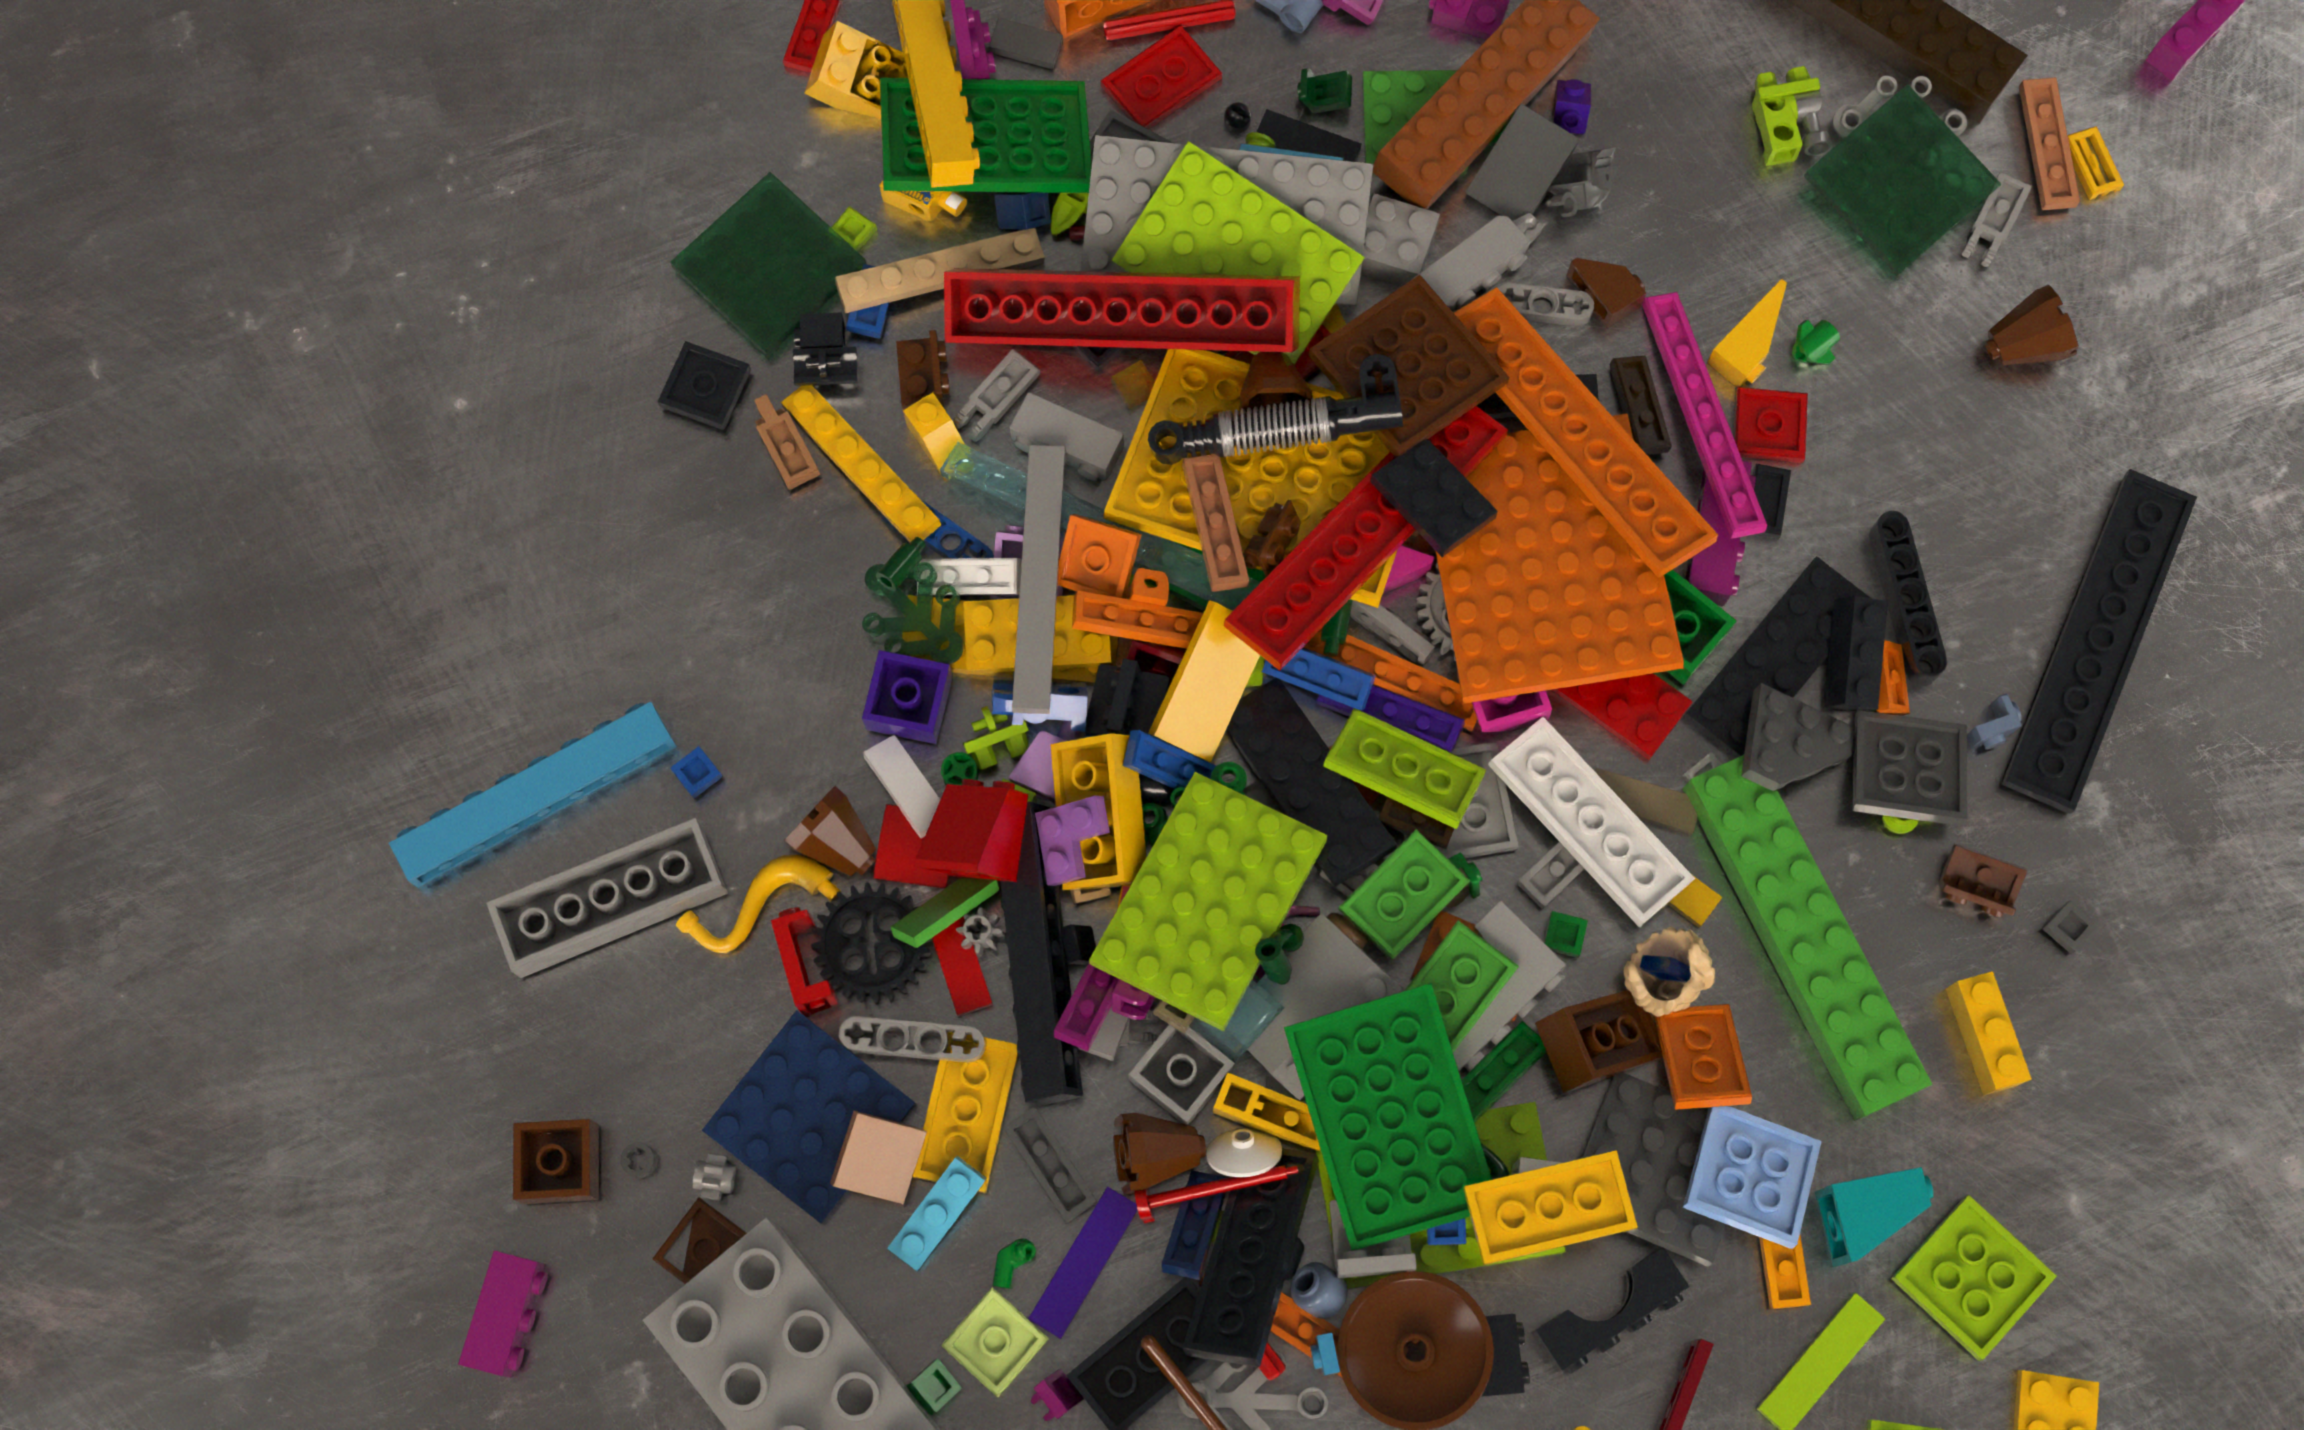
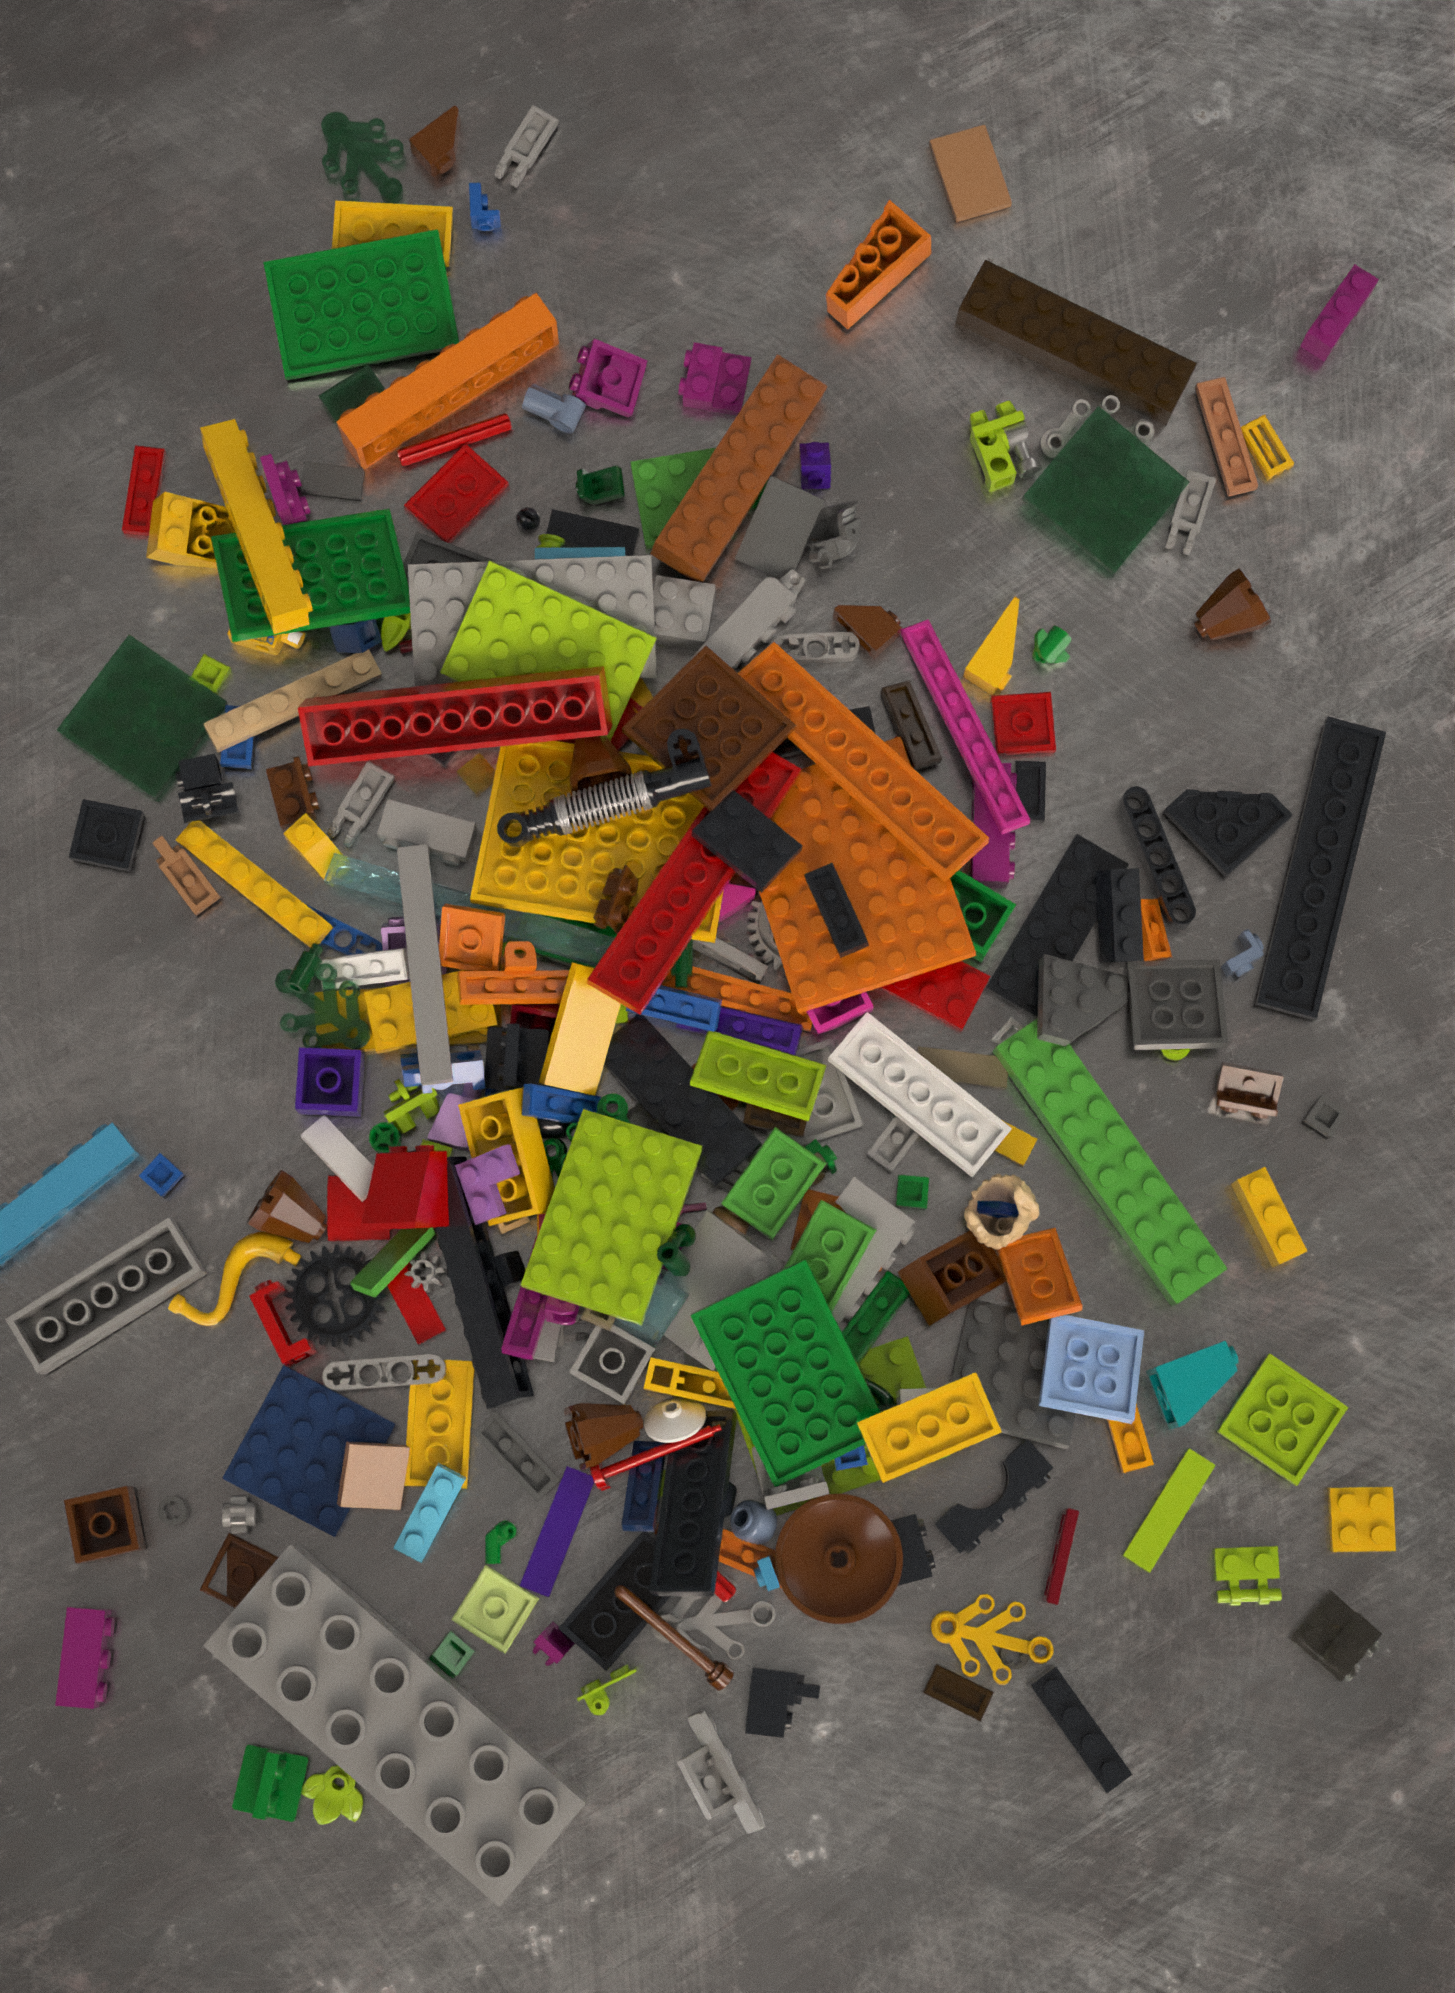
camera: 15 degrees left, 5 degrees up
nougat plate [1182,454,1249,592] -> none
none -> black plate [804,863,869,958]
none -> black plate [1163,789,1293,877]

